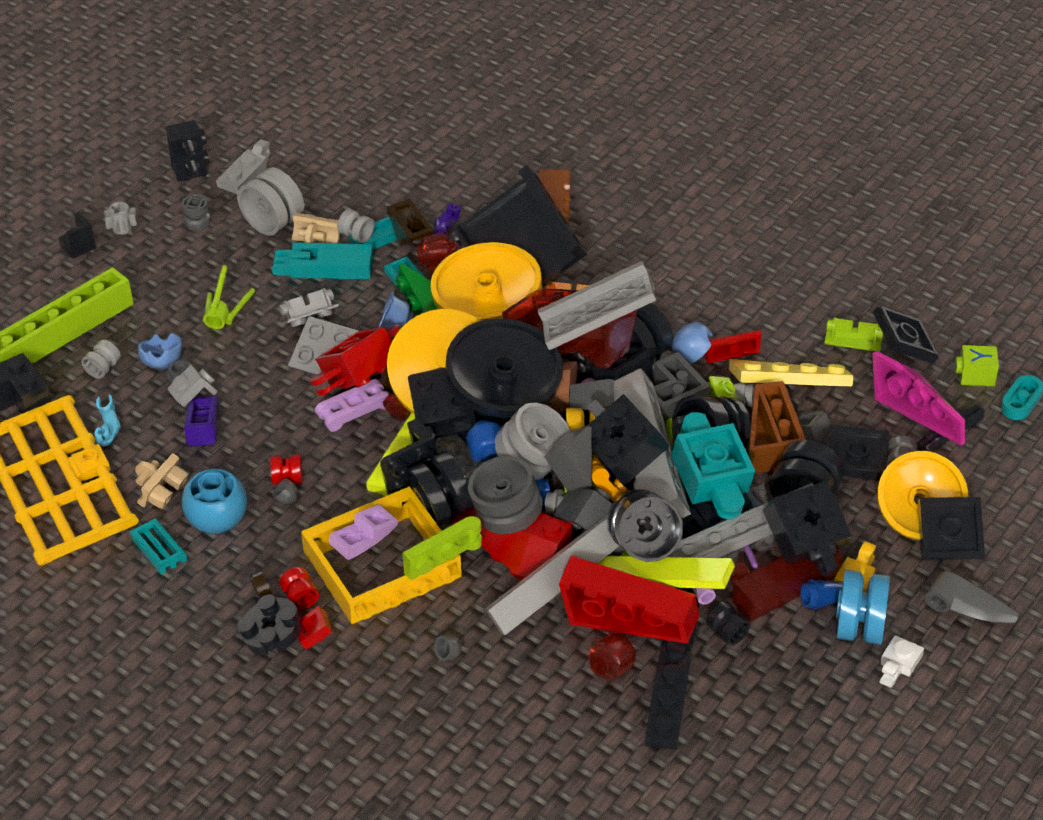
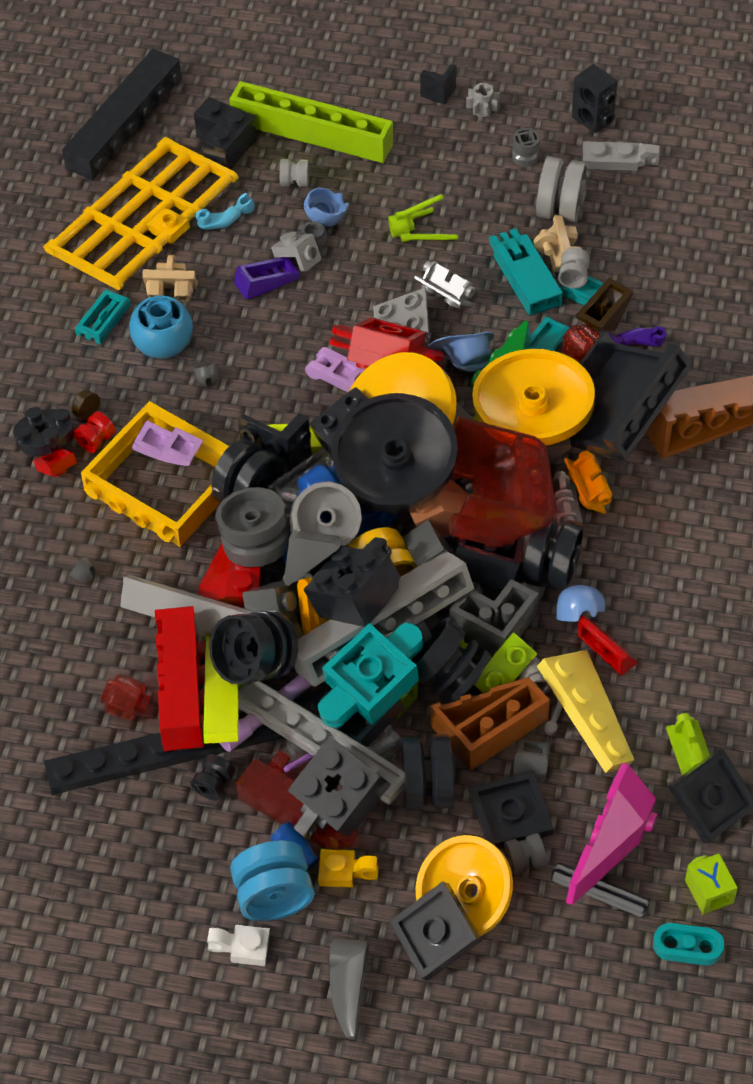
camera: 65 degrees right, 10 degrees up
red wheel [270,454,303,485] -> none
lime plate [402,516,482,581] -> none
light grey fence [538,261,656,350] -> none

